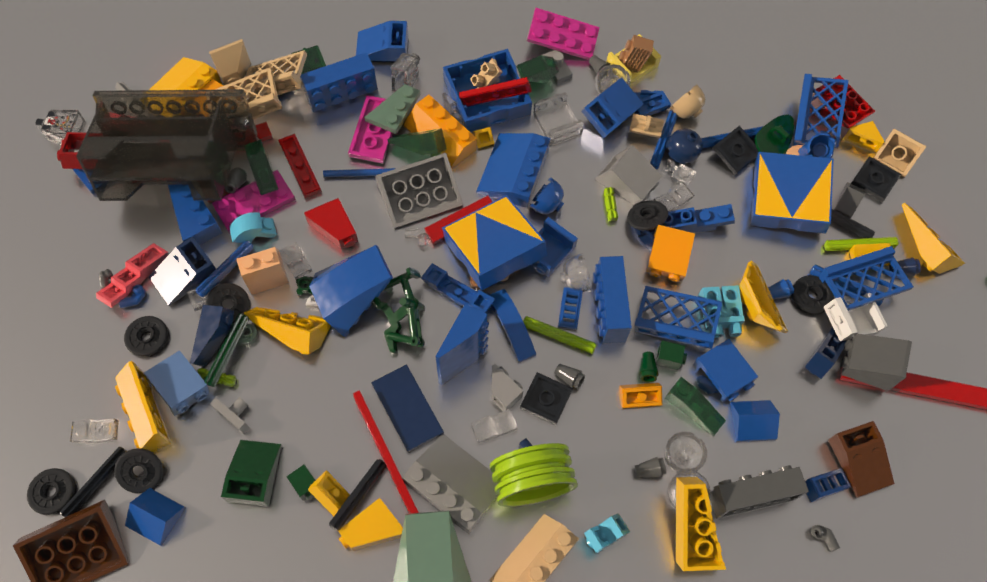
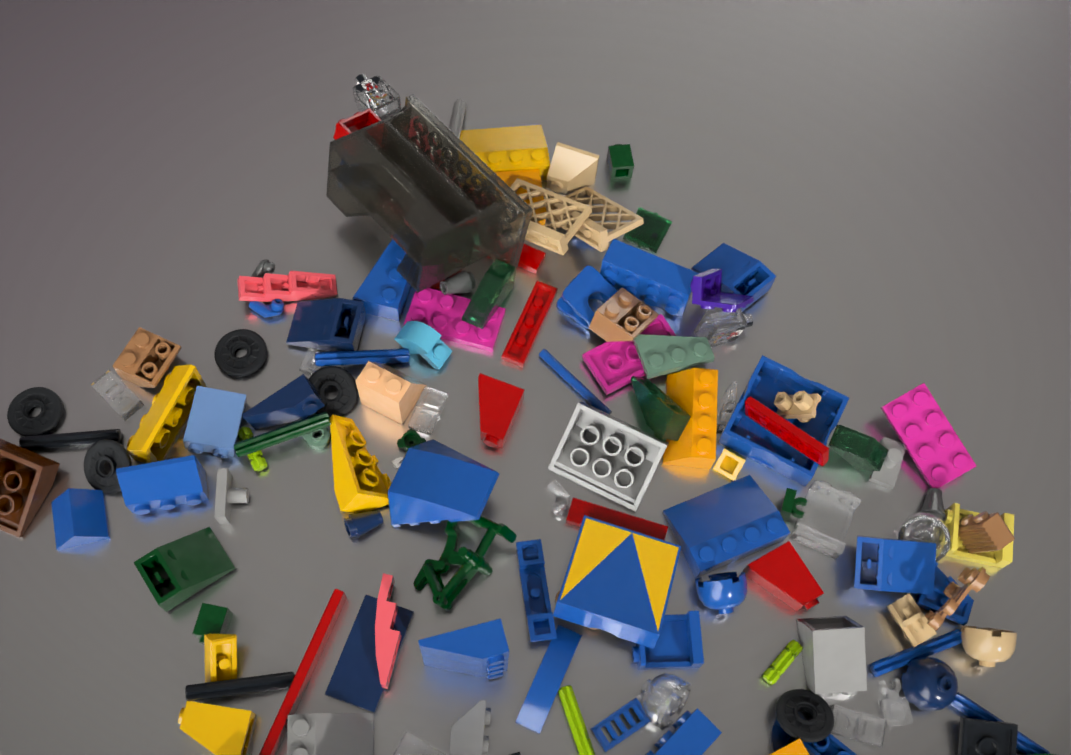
camera: 45 degrees right, 0 degrees up
none -> medium nougat slope [112,327,182,388]
none -> blue slope [116,455,209,515]
none -> dark blue cone [344,510,383,538]
none -> coral slope [375,573,402,689]
none -> blue piece [556,266,617,329]
none -> medium nougat slope [589,287,659,342]
none -> dark green brick [606,144,634,180]
none -> dark purple bracket [690,268,754,312]
none -> red slope [743,541,824,611]
none -> dark green tile [780,488,807,521]
none -> medium nougat plant [925,567,990,631]

